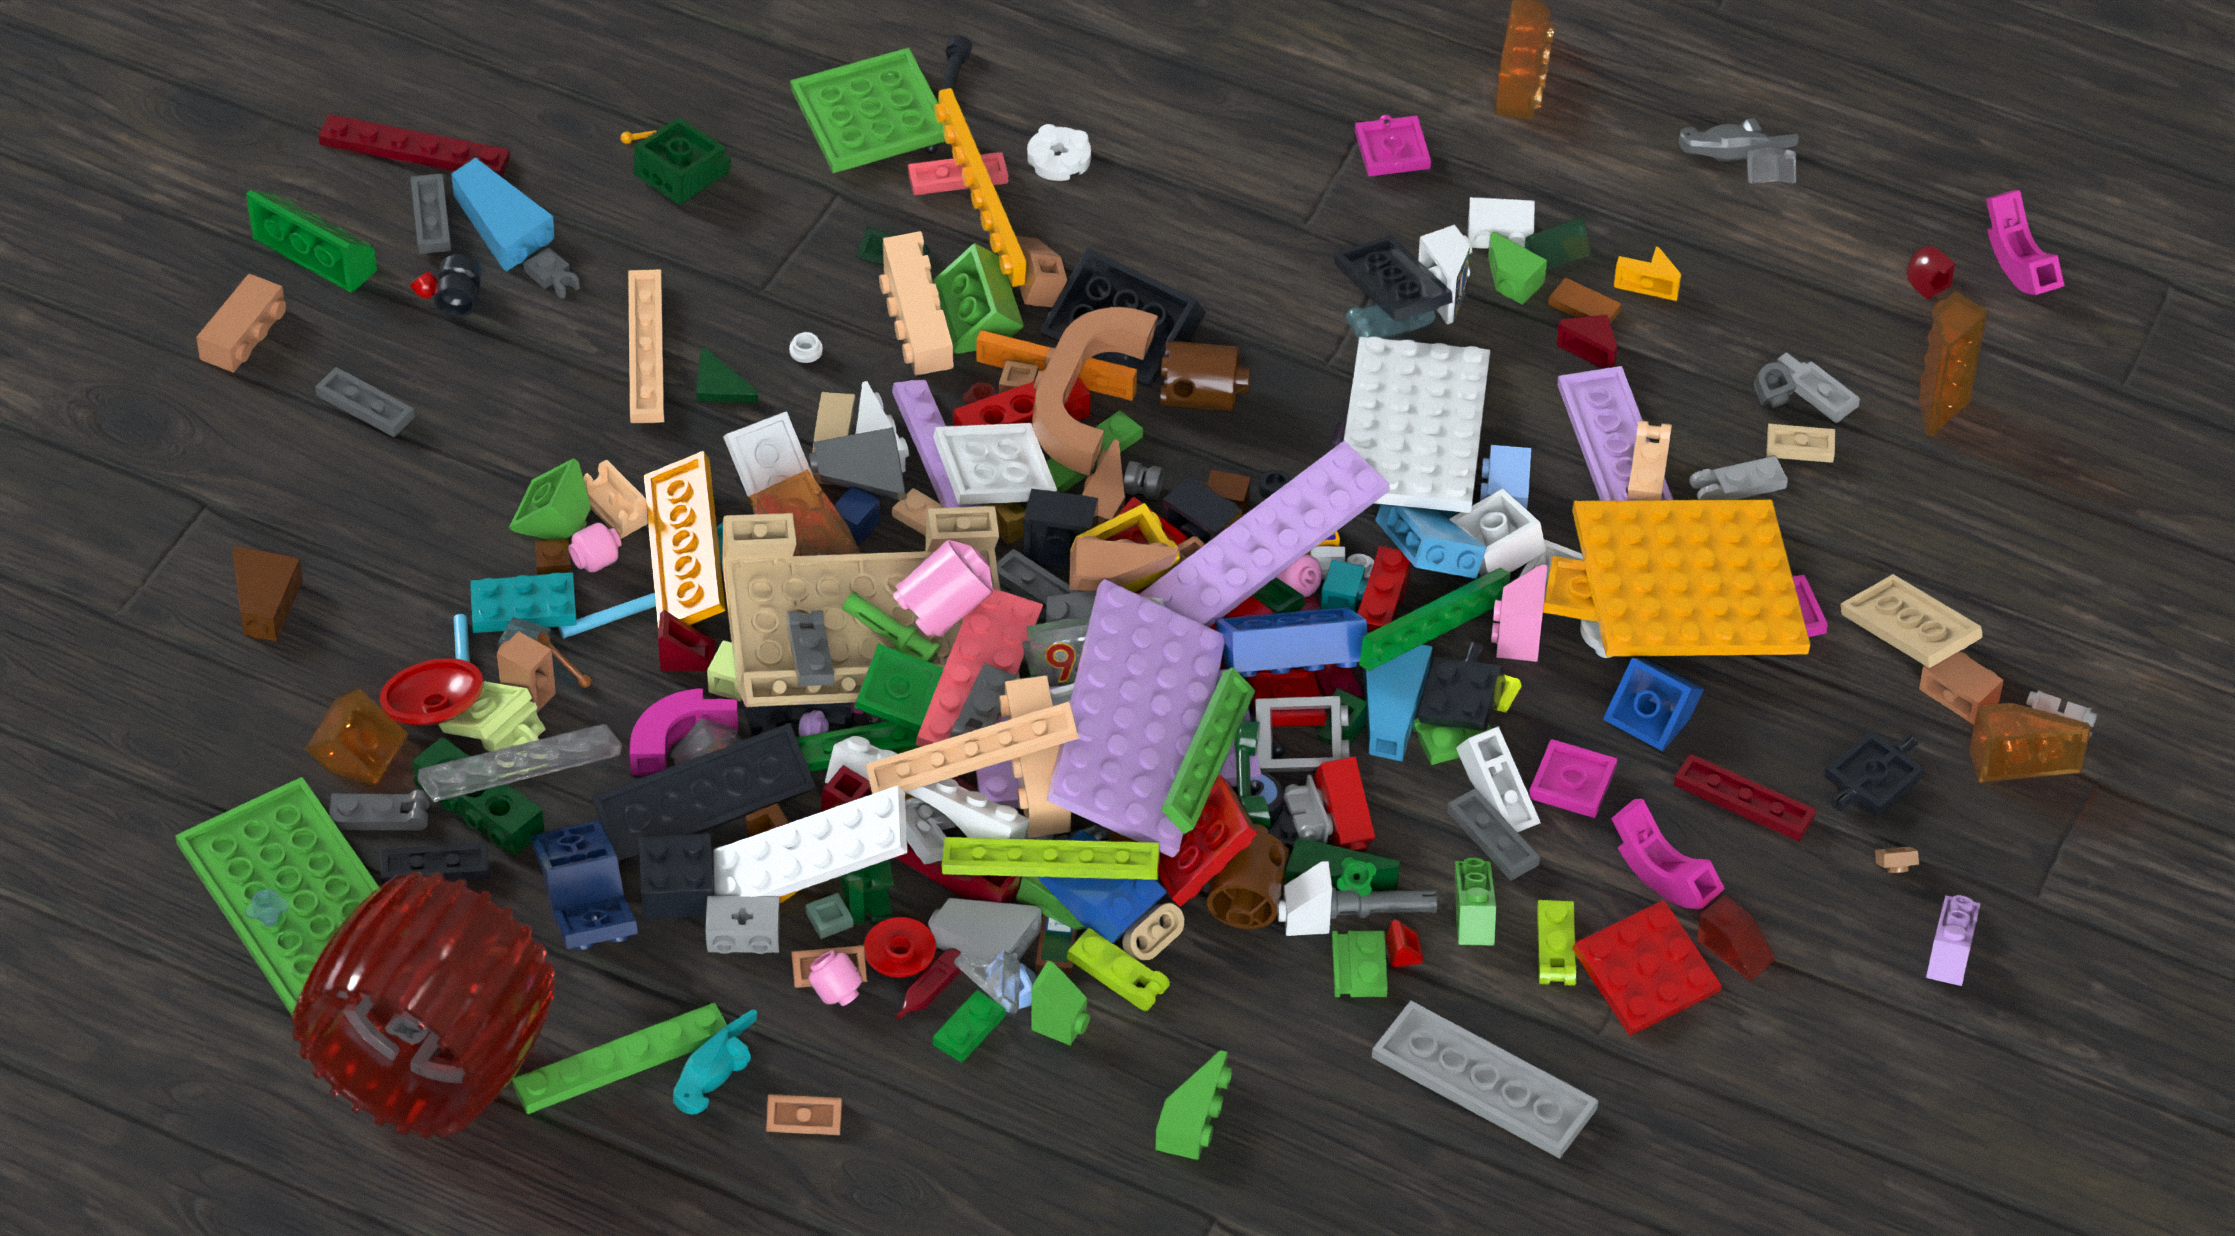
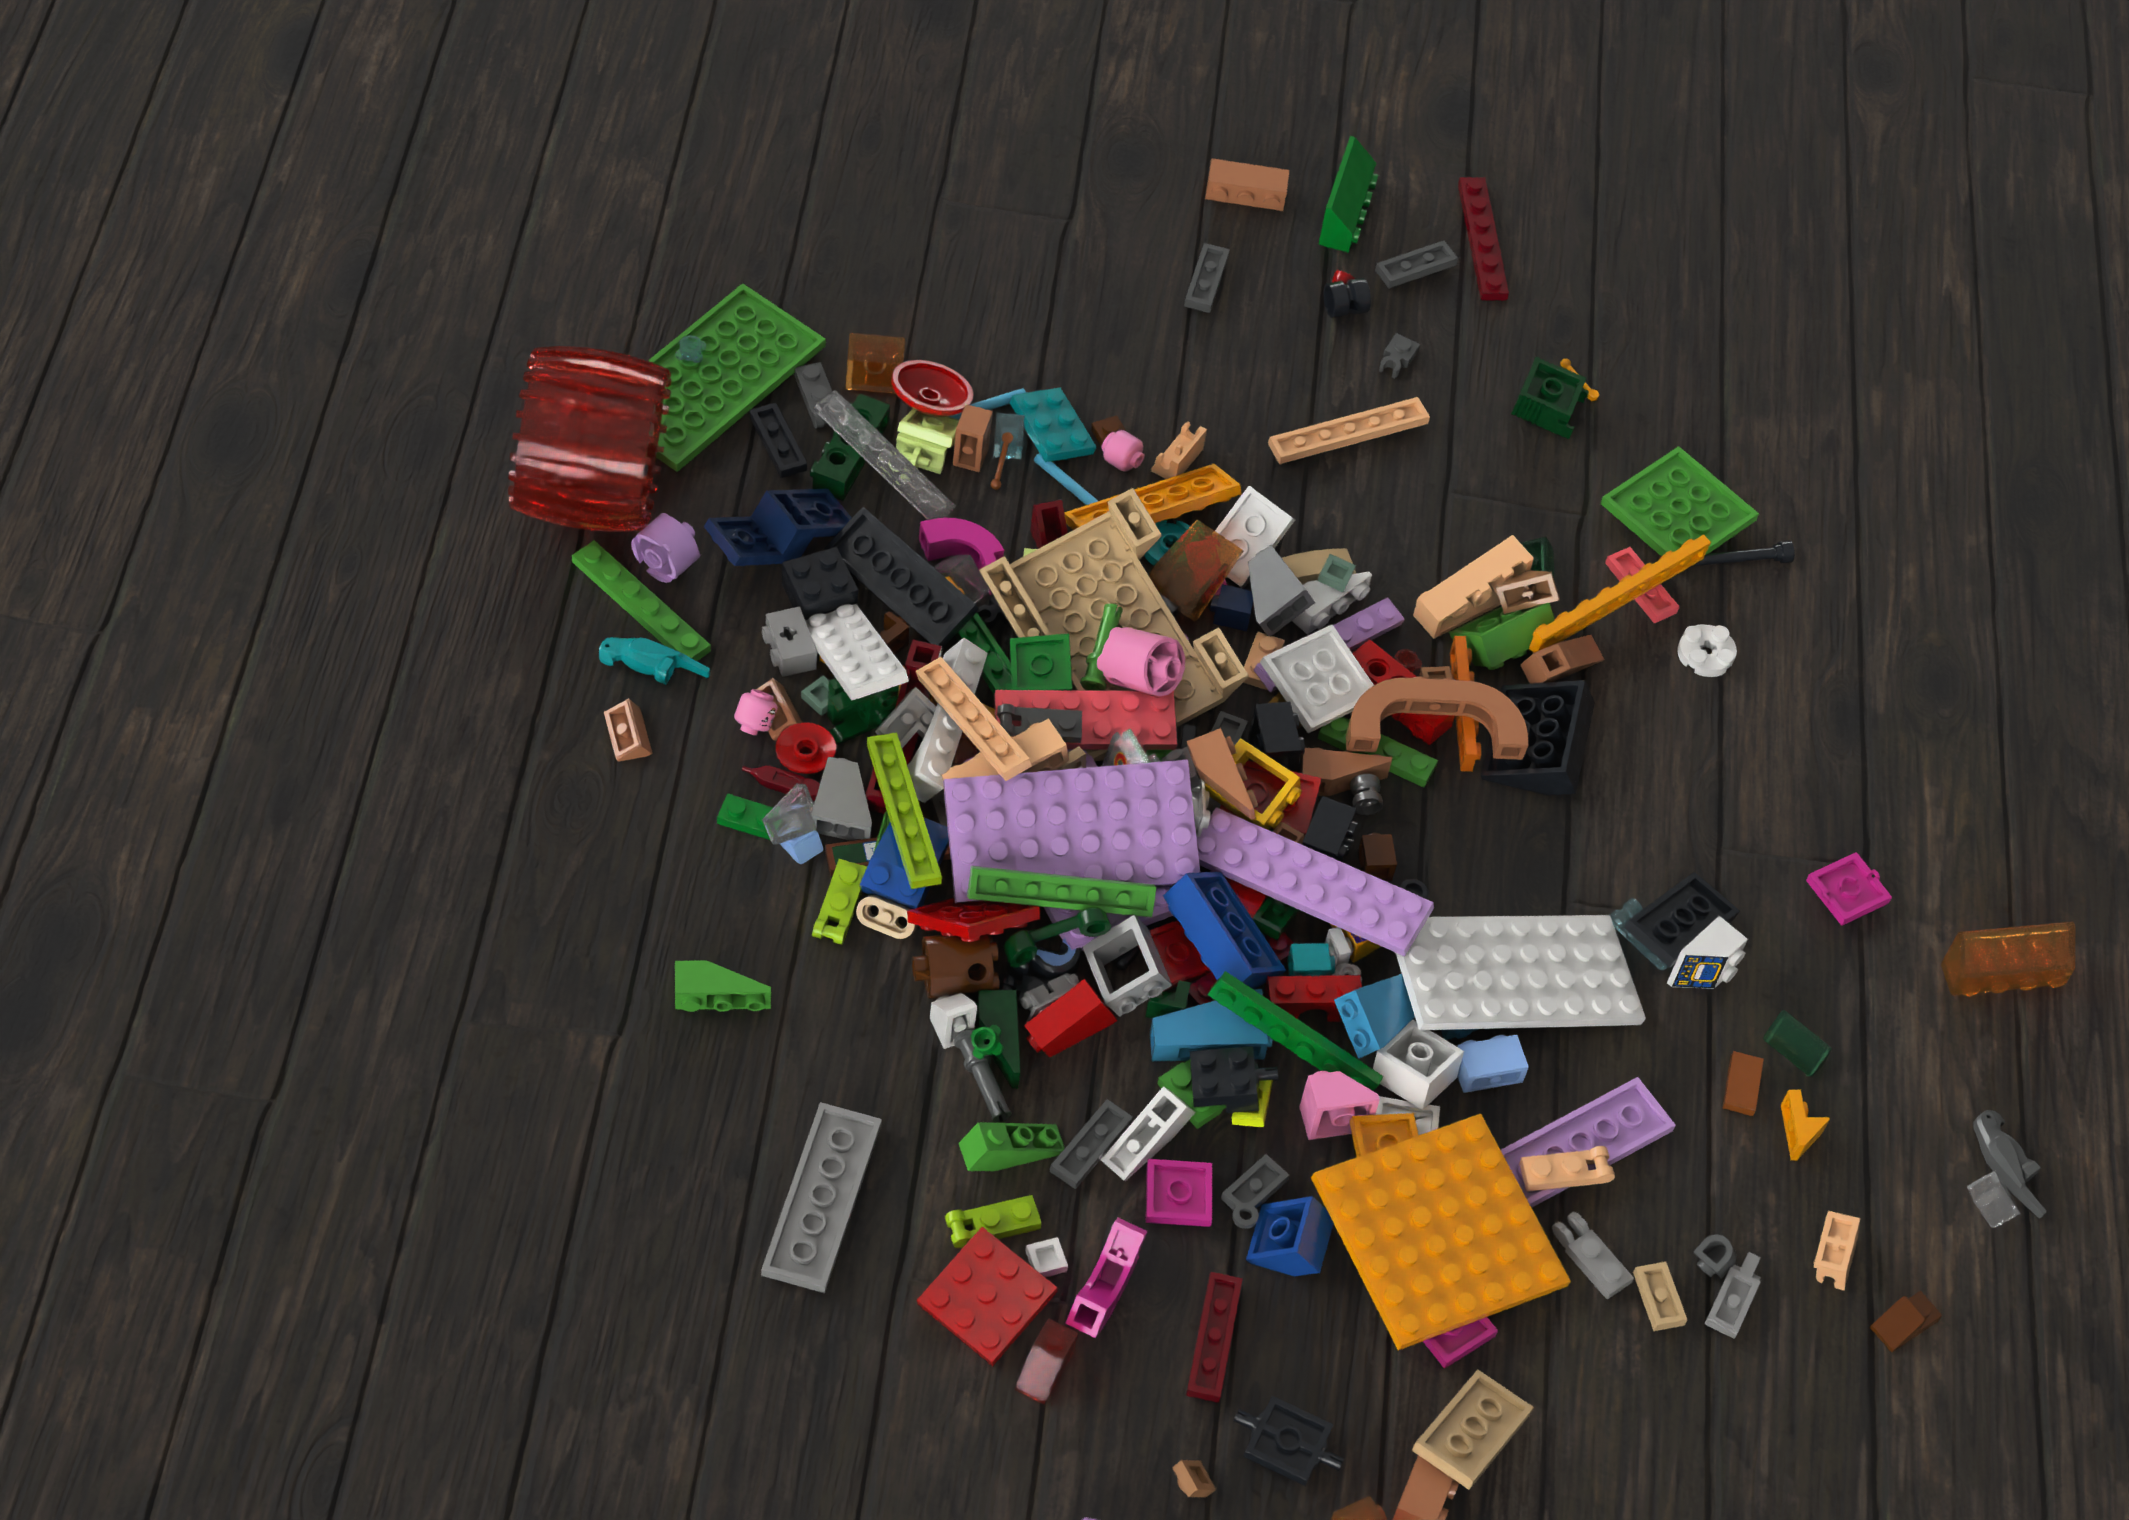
camera: 65 degrees right, 5 degrees up
reddish brown slope [232,546,303,641] -> none
dark azure slope [451,158,555,271] -> none
bright green slope [509,458,591,540] -> none
dark green tile [696,348,758,403] -> none
dark grey plate [786,610,834,686] -> none
white plate [790,332,822,363] -> none
lavender plate [799,710,829,737] -> none
bright green slope [1032,961,1090,1046] -> none
reddish brown cylinder [1160,341,1251,412] -> none
bright pink head [1276,554,1322,597] -> none
bright green plate [1332,931,1387,997] -> none
red slope [1385,919,1423,967] -> none
white brick [1468,197,1535,251] -> none
bright green slope [1488,232,1547,305] -> none
dark red slope [1556,314,1617,369] -> none
dark red brick [1906,246,1955,300] -> none
clear orange slope [1919,291,1988,437] -> none
dark pink arch [1986,190,2064,295] -> none
none -> lavender brick [631,513,701,583]
none -> white plate [1025,1237,1068,1277]
none -> dark grey hinge [1221,1154,1289,1229]
none -> sand green plate [1317,554,1356,592]
none -> medium nougat slope [1496,570,1560,614]
none -> light nougat hinge [1814,1211,1860,1290]
none -> reddish brown slope [1870,1290,1942,1353]

